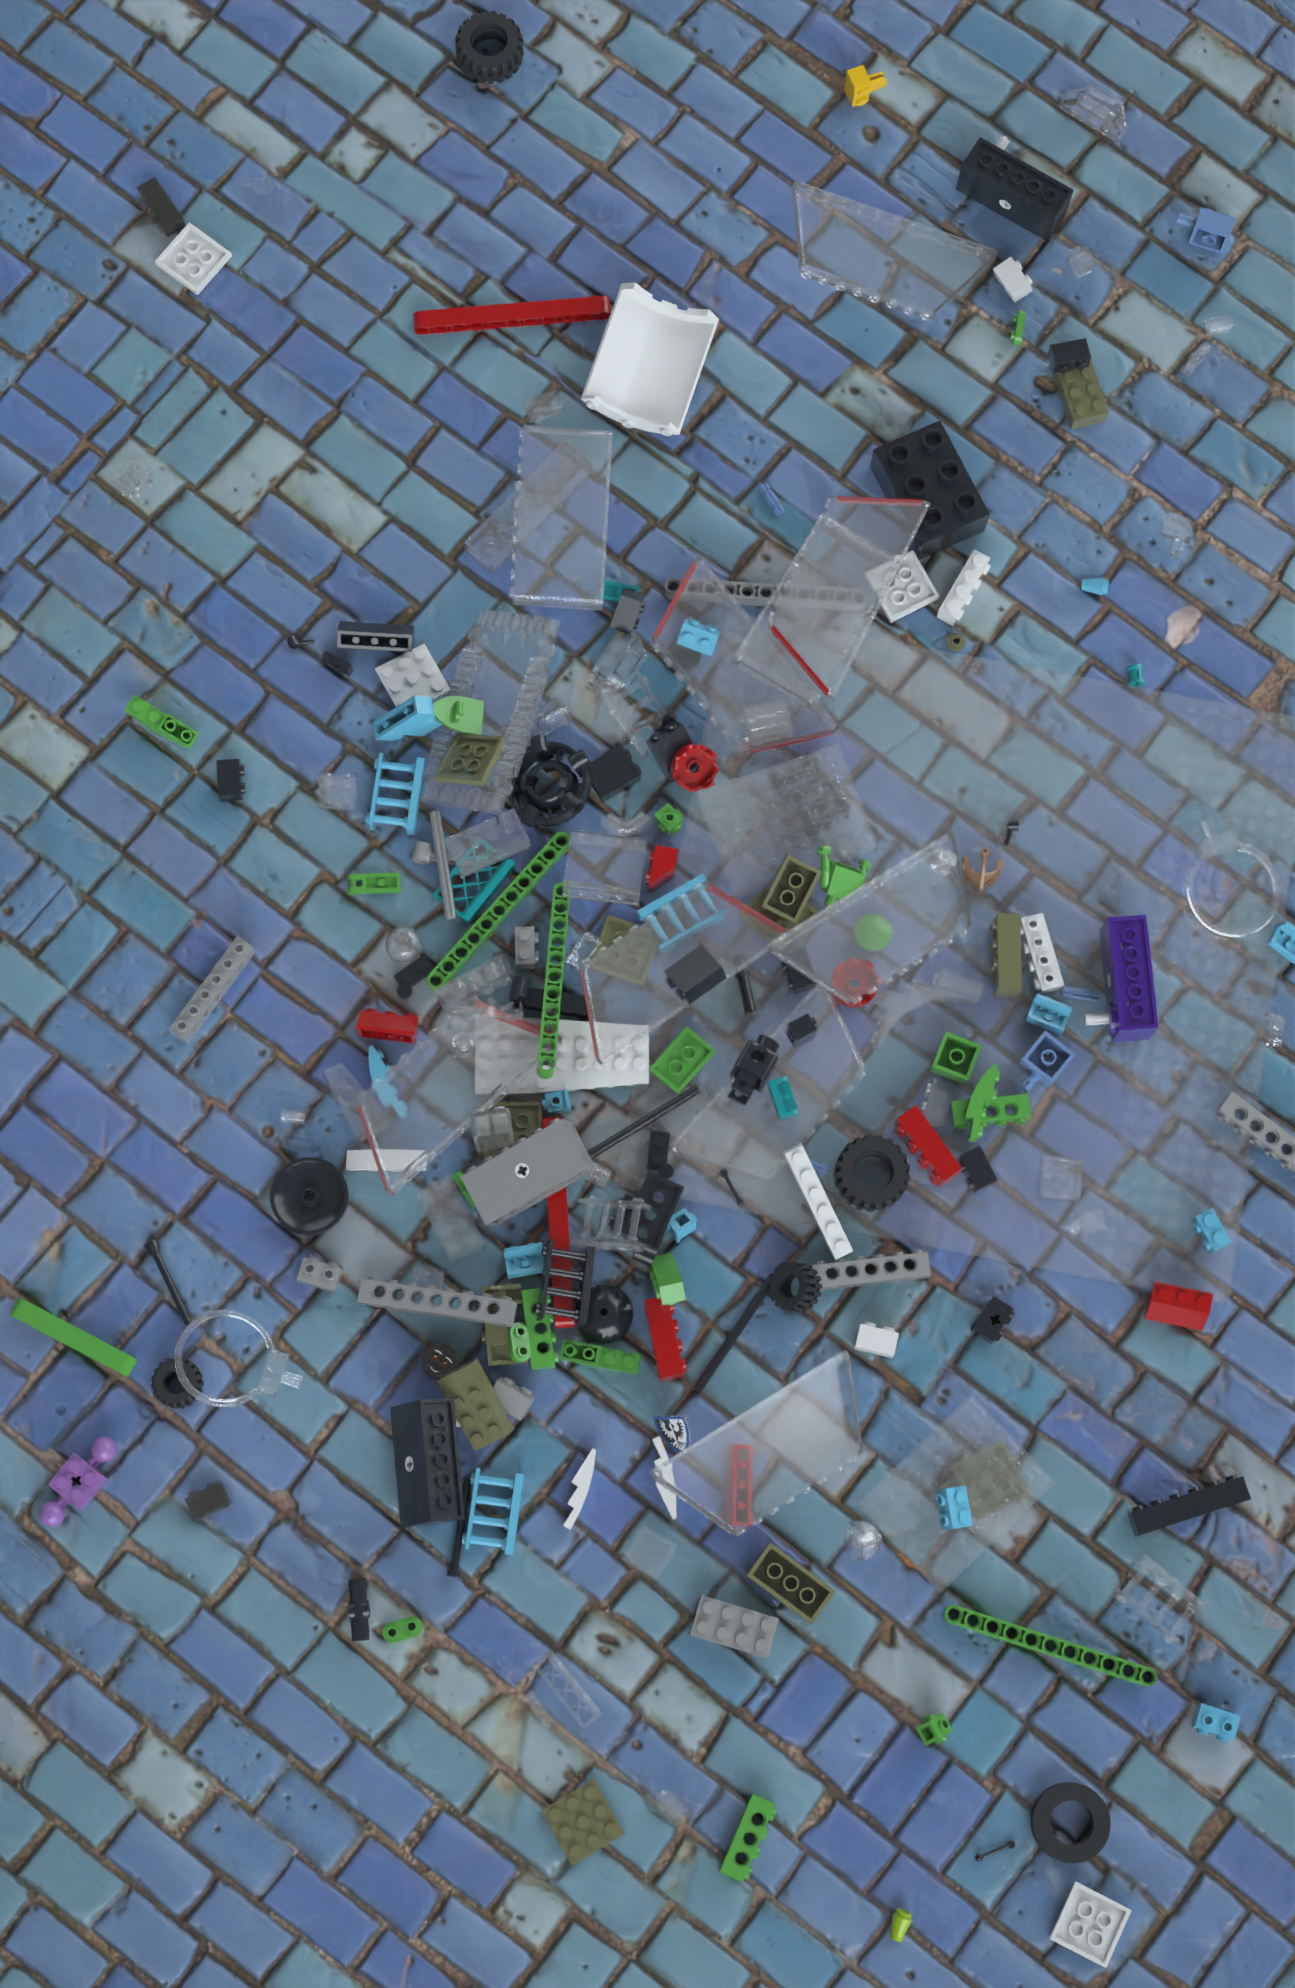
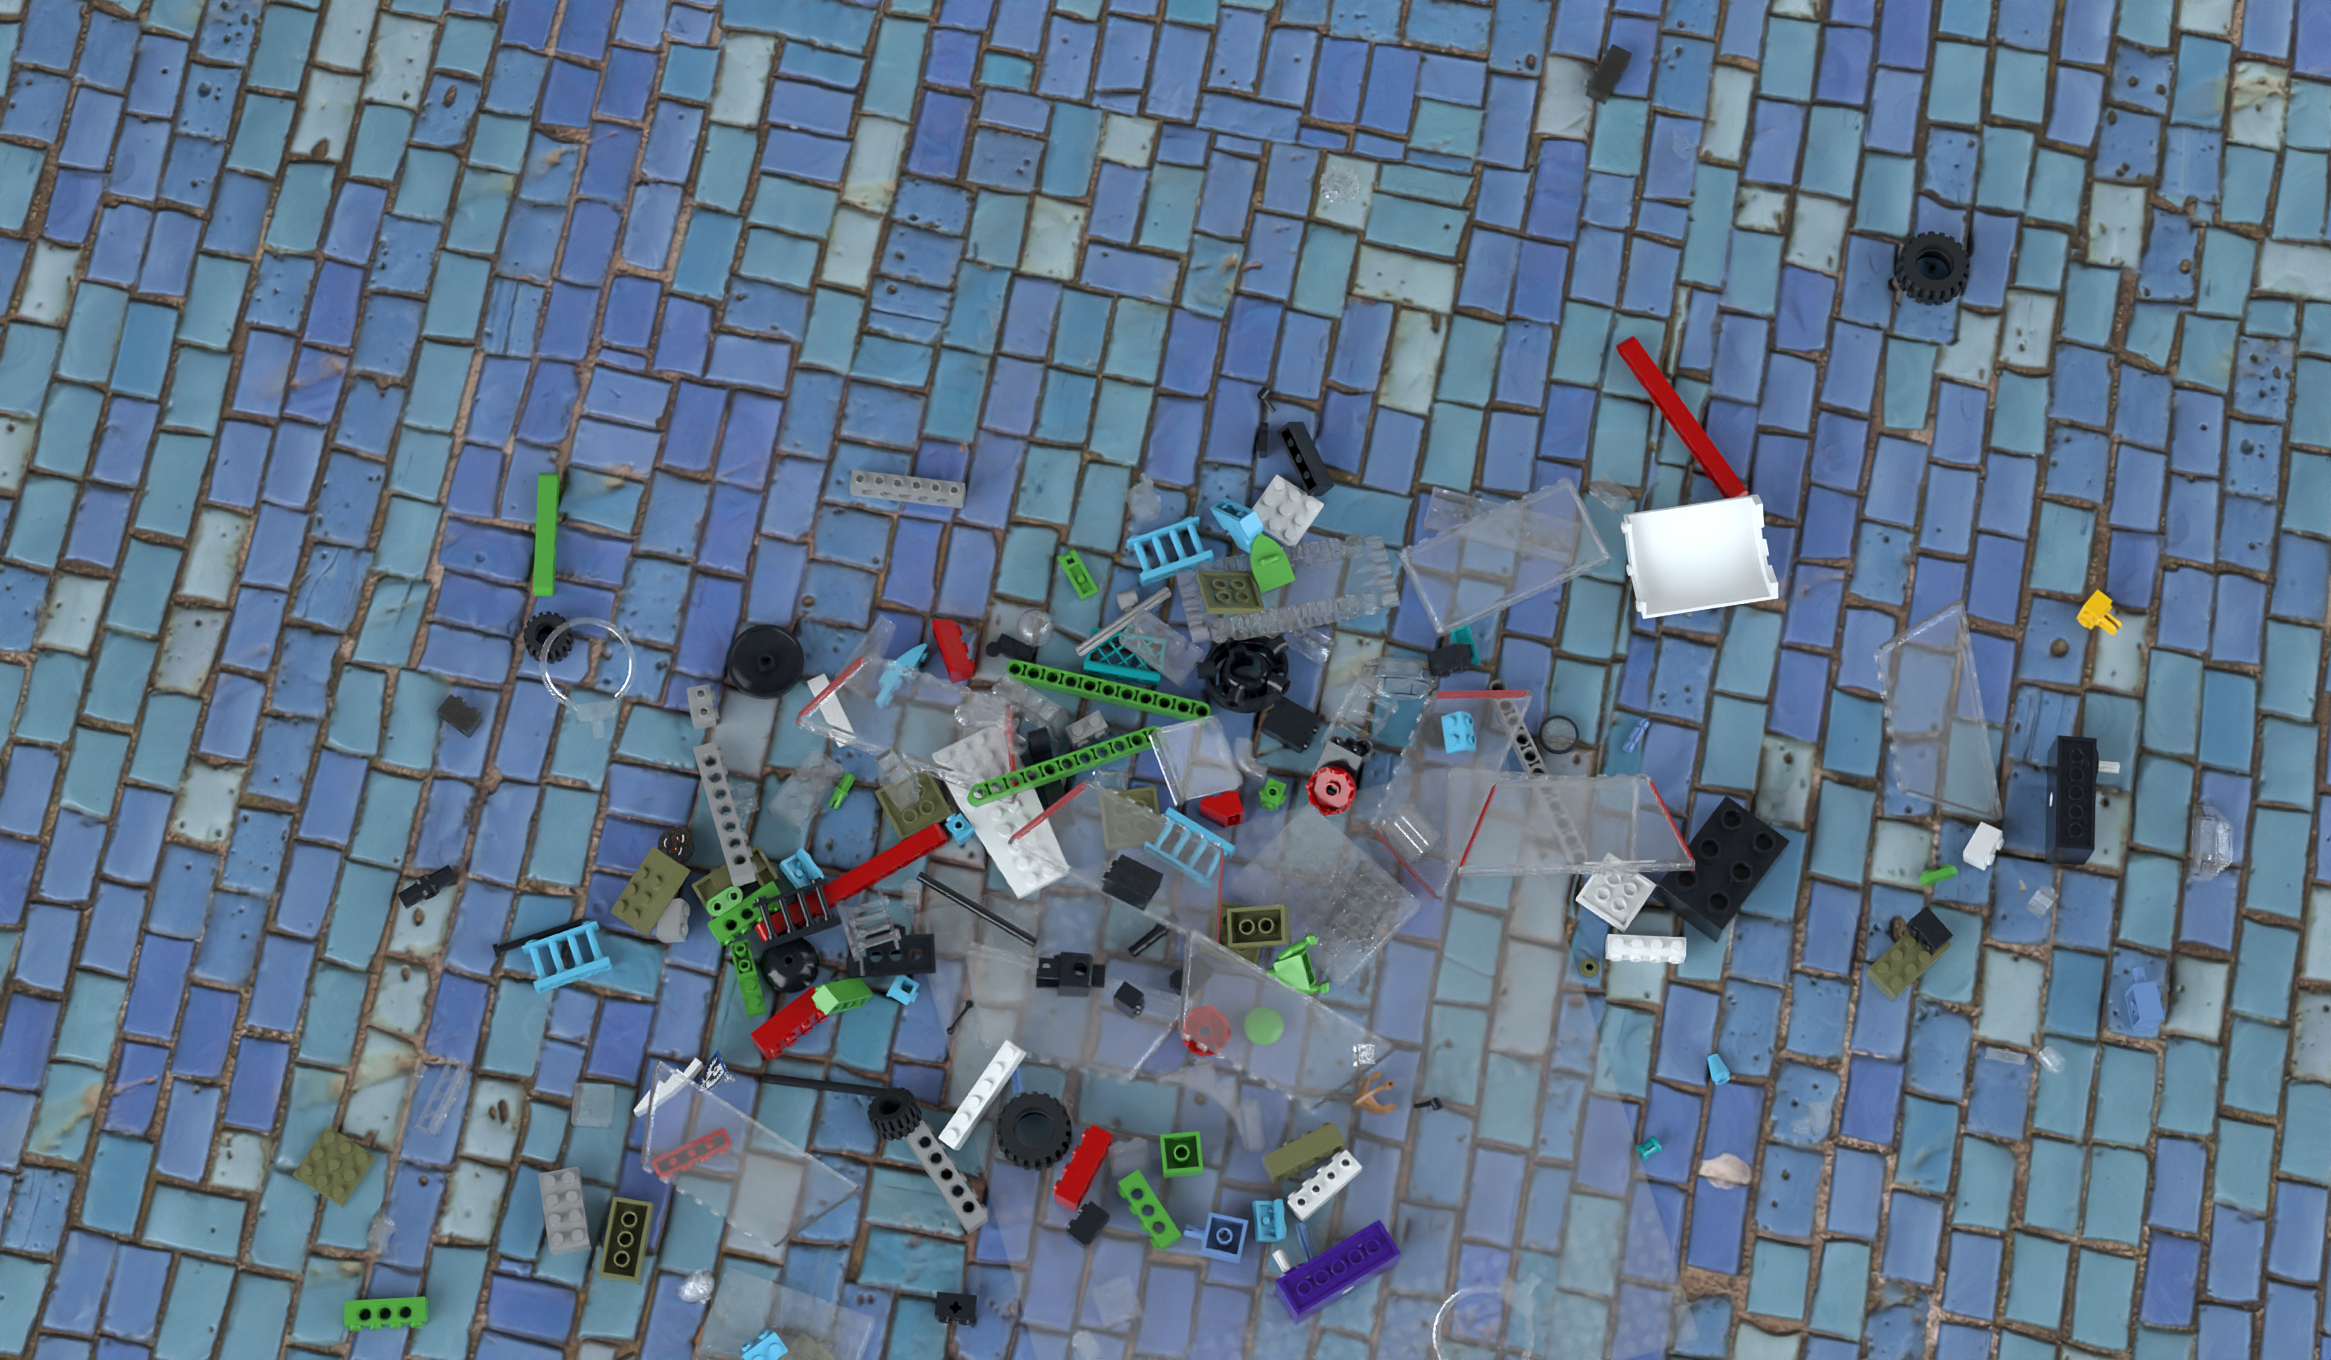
camera: 65 degrees right, 5 degrees down
medium lavender brick [39,1437,116,1527] -> none
bright green slope [124,694,199,749] -> none
black piece [144,1239,193,1327] -> none
white plate [155,222,232,295] -> none
black brick [216,759,246,802] -> none
clear pin [281,1109,305,1124] -> none
bright green plate [382,1616,422,1643] -> none
black piece [390,1398,465,1528] -> none
light grey piece [461,1118,596,1226] -> none
white slope [563,1448,596,1530] -> none
black hinge [647,1131,674,1179] -> none
bright green plate [649,1026,716,1095] -> none
teal hinge [767,1076,800,1121] -> none
white brick [854,1322,899,1358] -> none
bright green slope [963,1064,1000,1142] -> none
none -> clear wheel [1539,715,1579,754]

